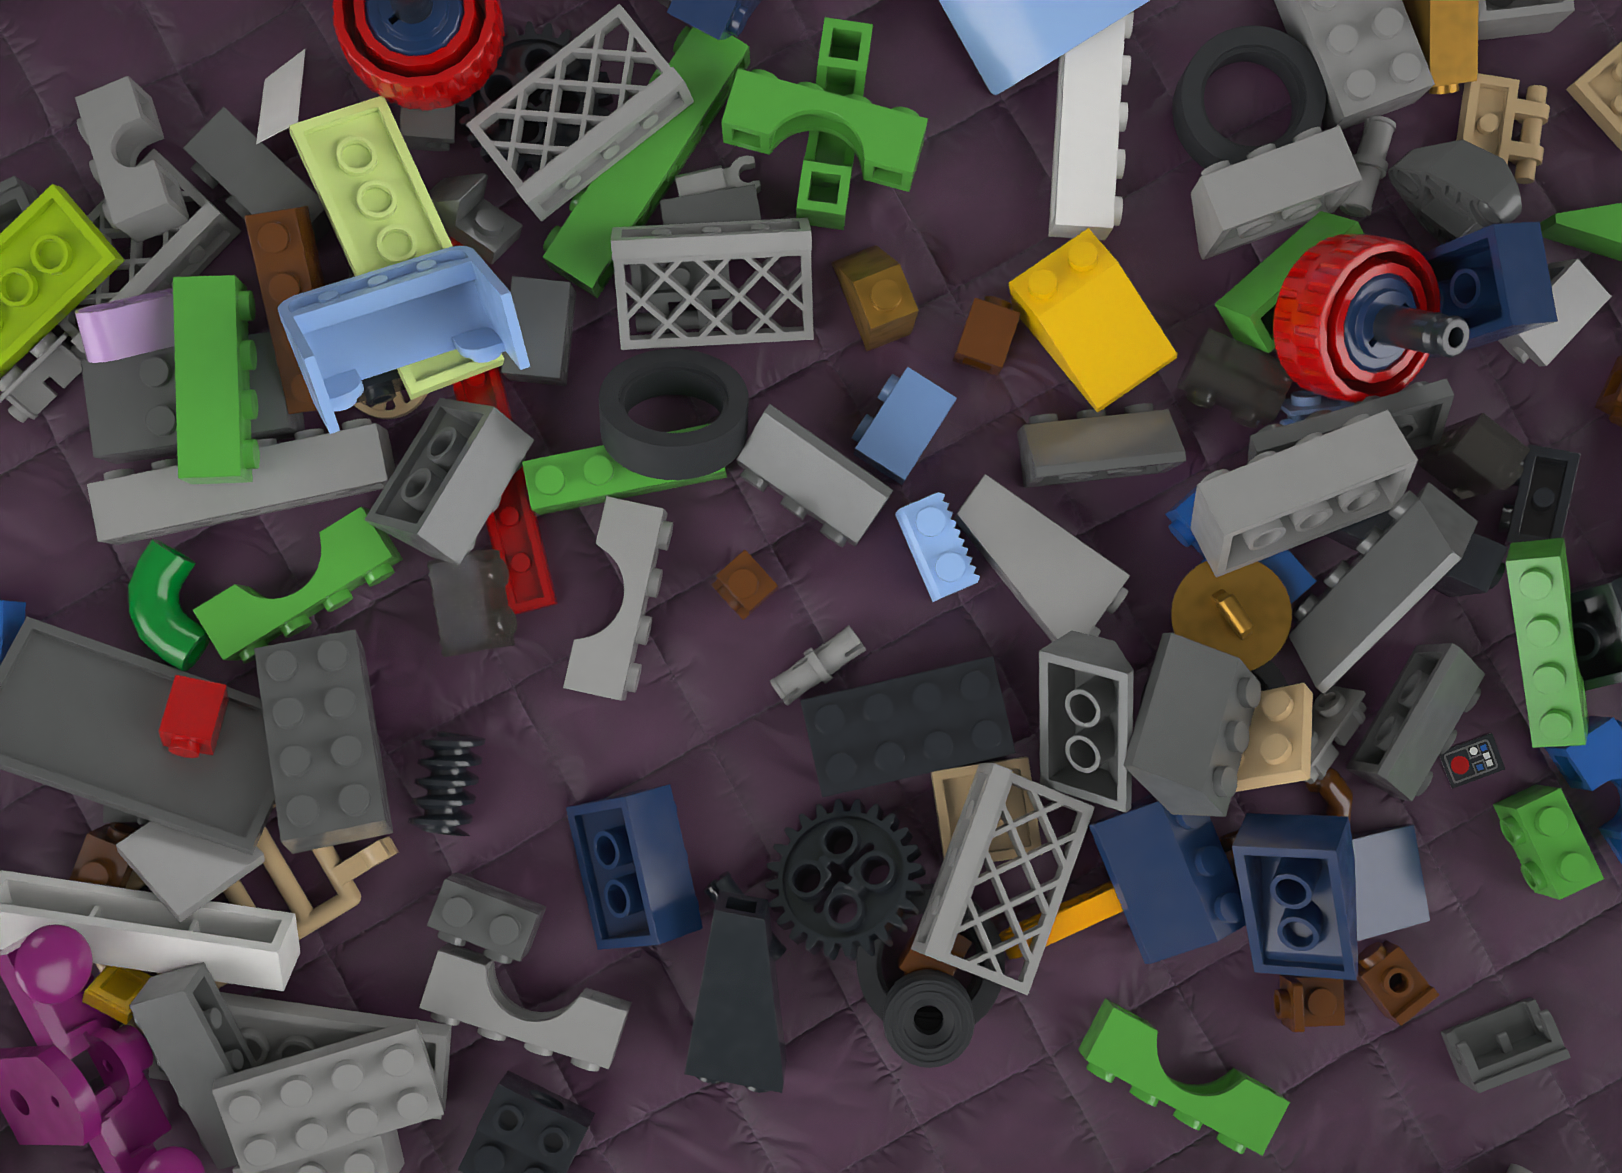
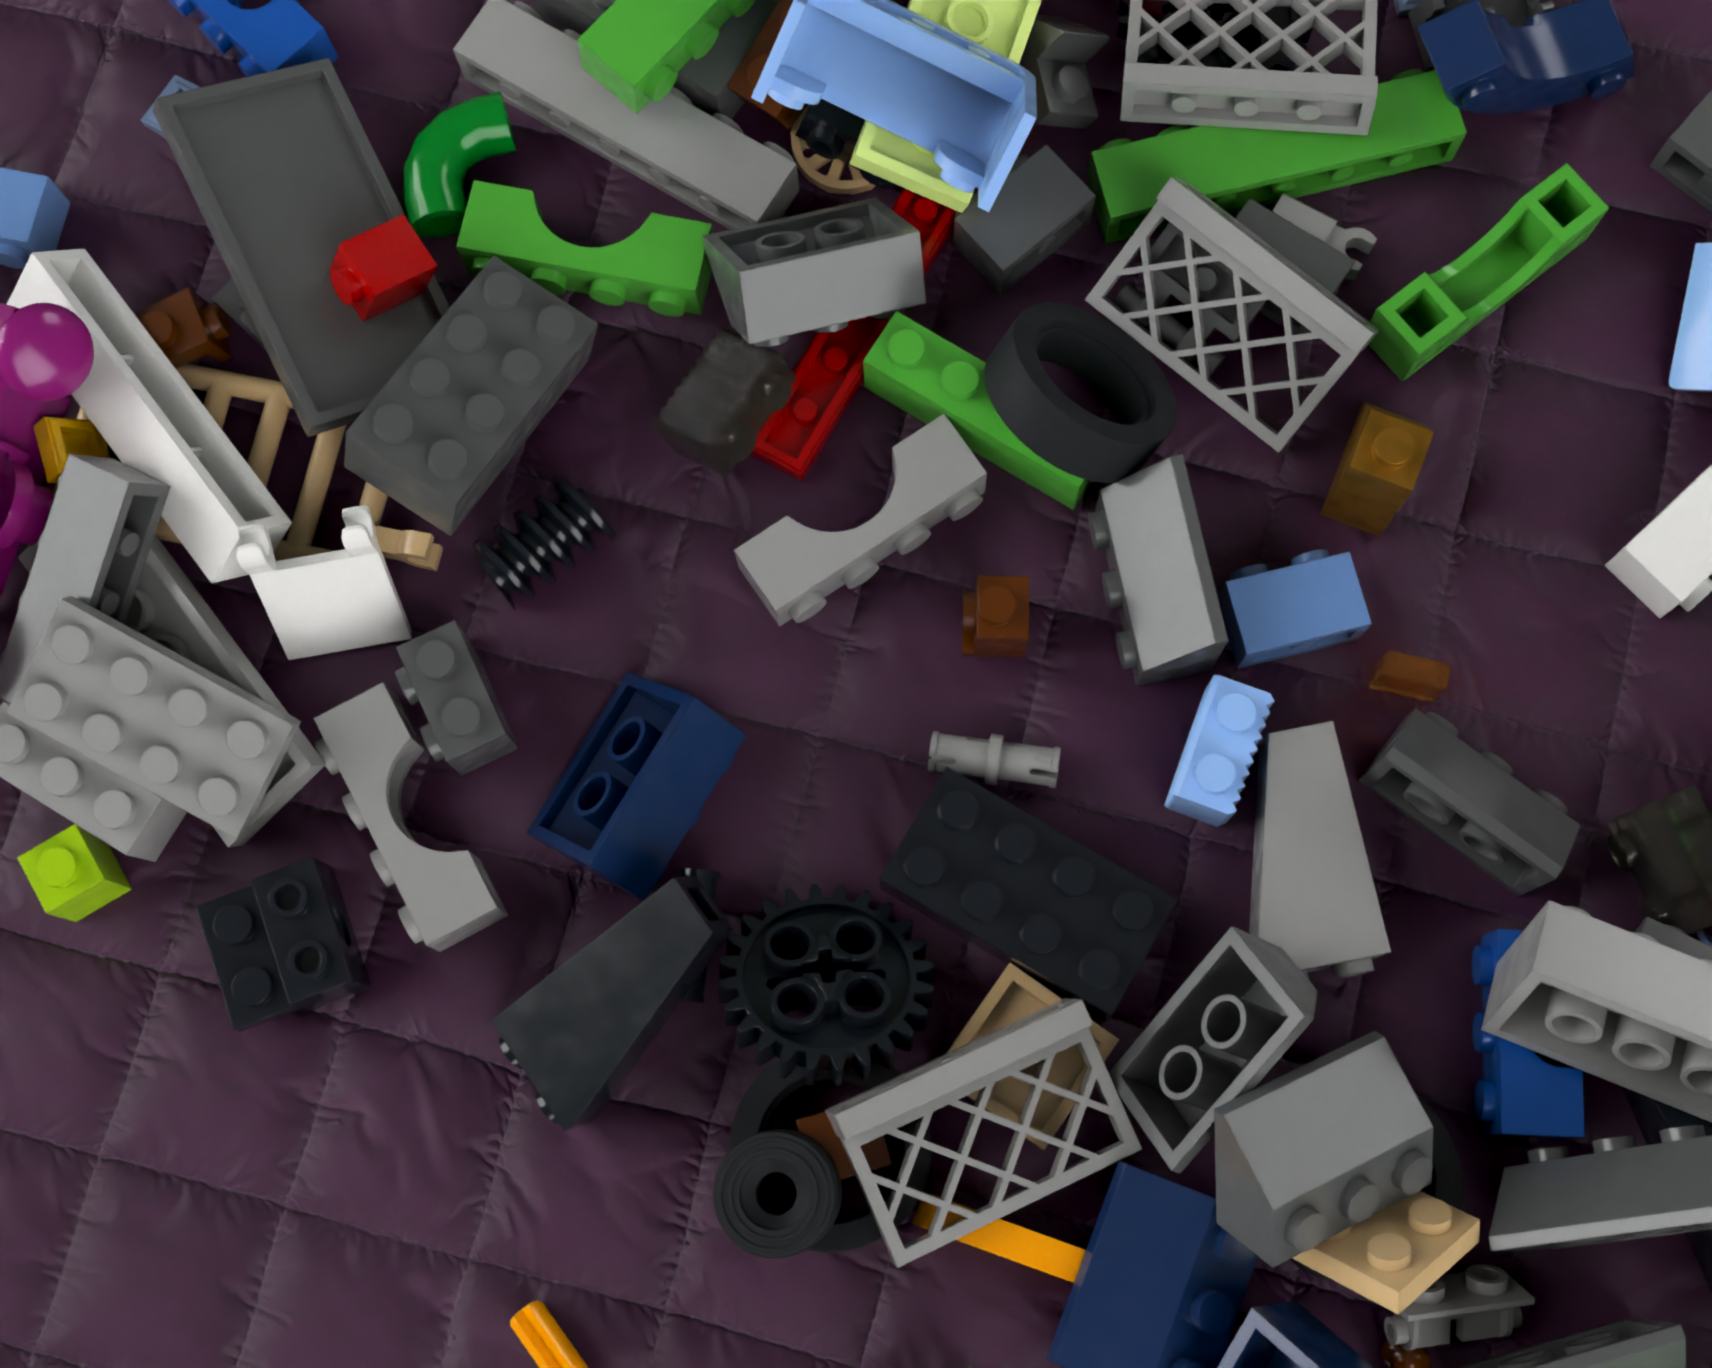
camera: 55 degrees right, 10 degrees down
light grey tile [116,821,265,923] -> none
bright green arch [721,68,928,192] -> none
reddish brown brick [952,296,1021,376] -> none
yellow slope [1009,228,1177,413] -> none
pearl gold shield [1171,561,1292,671] -> none
none -> white flag [236,505,412,660]
none -> clear orange tile [1369,651,1451,702]

